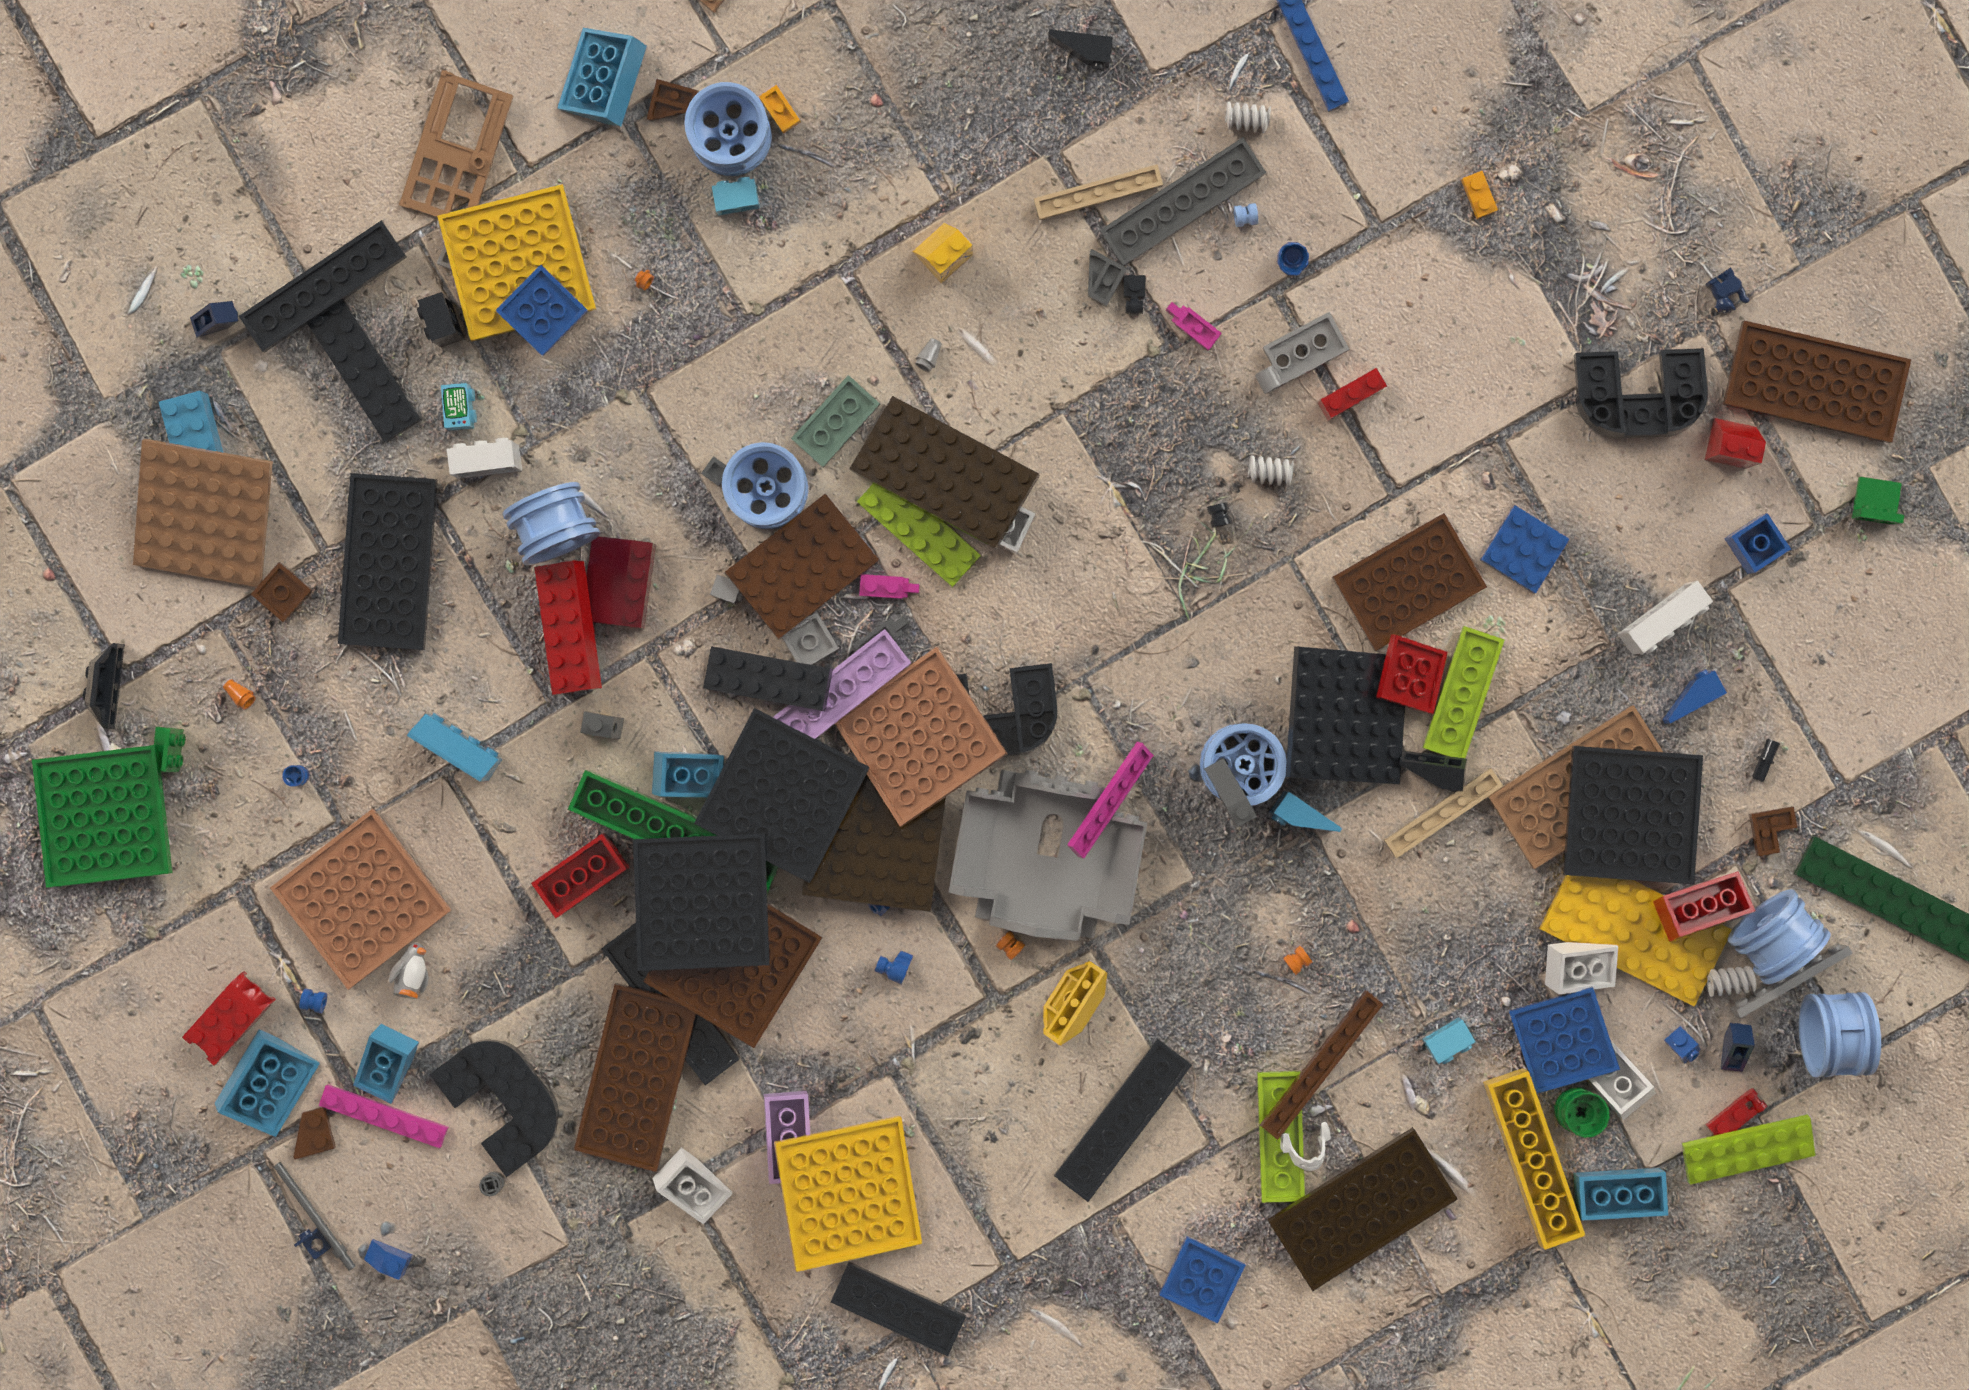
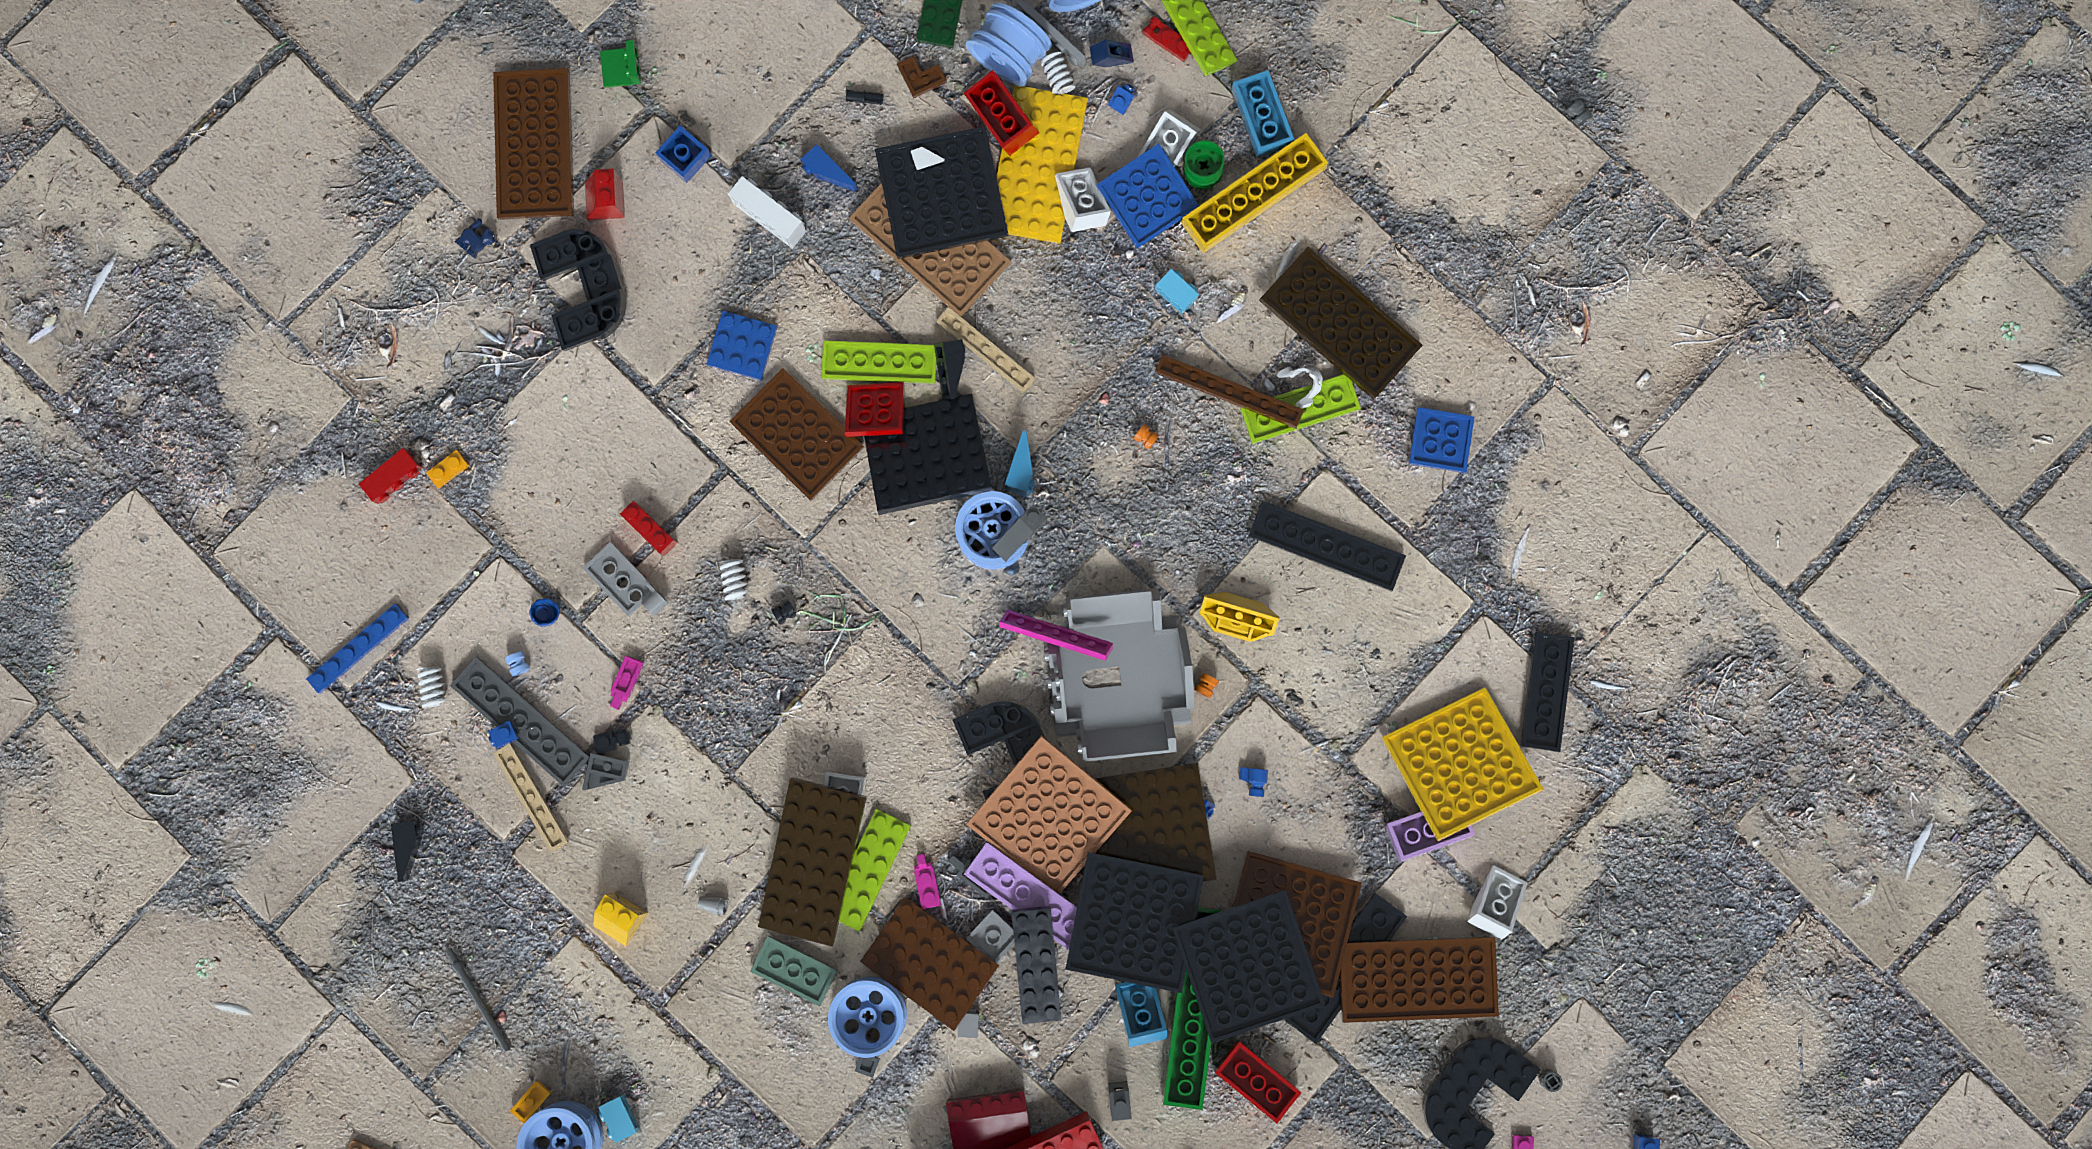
camera: 105 degrees left, 5 degrees down
none -> red brick [358,448,423,504]
none -> dark grey bar [445,948,511,1053]
none -> blue bracket [488,721,519,749]
none -> white sticker [911,147,944,170]

